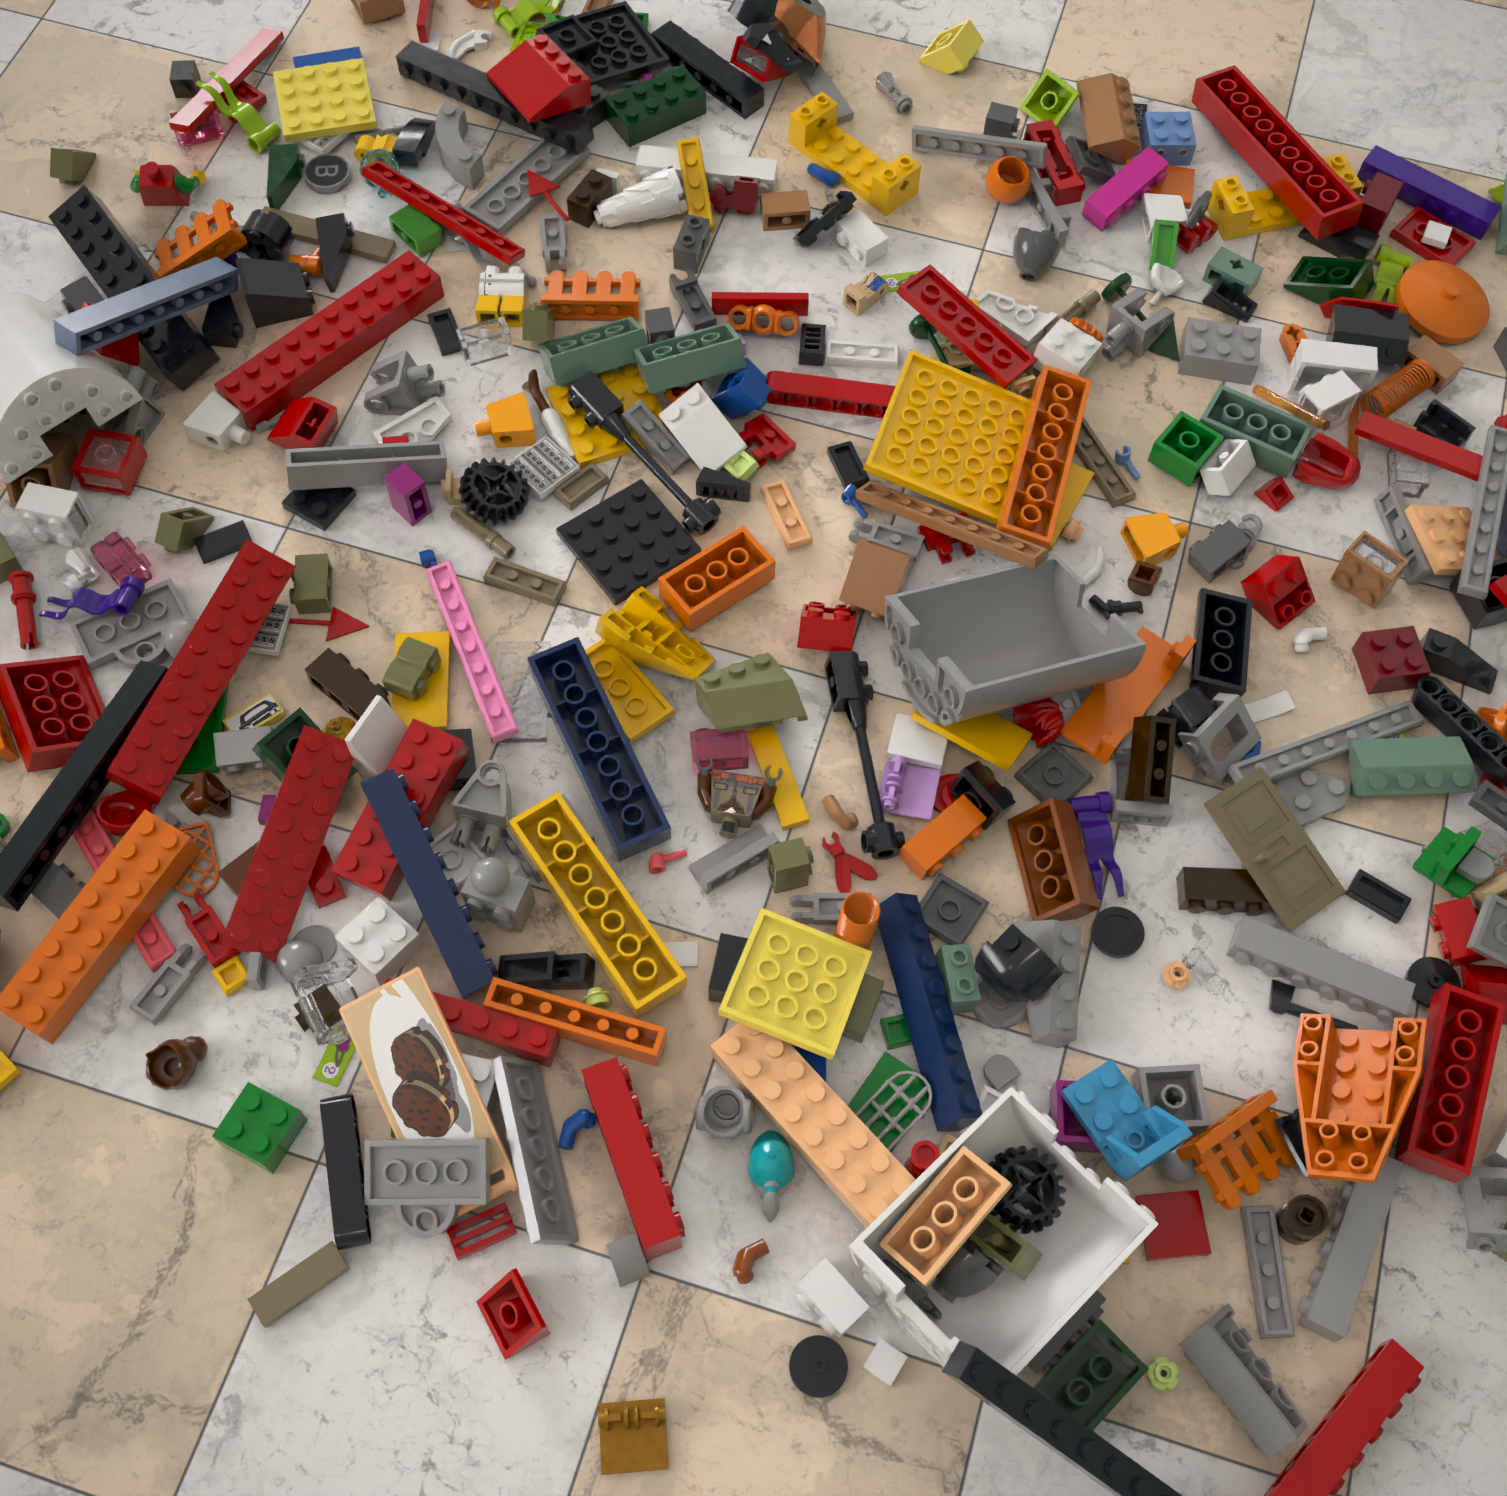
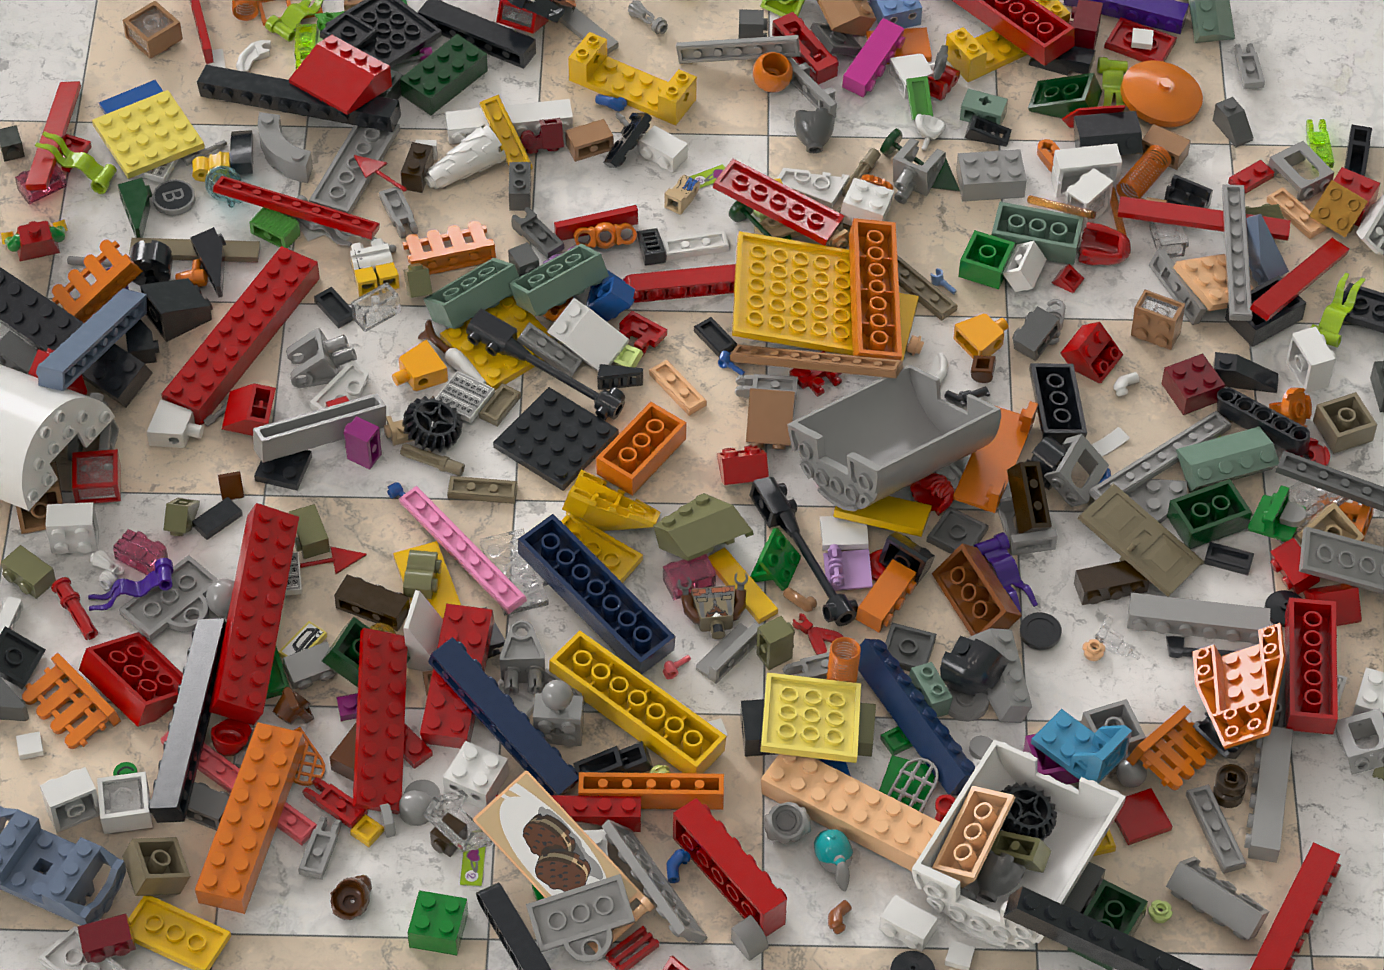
camera: 15 degrees left, 10 degrees down
none -> reddish brown slope [218,471,244,500]
none -> green bracket [750,528,801,591]
none -> dark green brick [1167,479,1252,549]

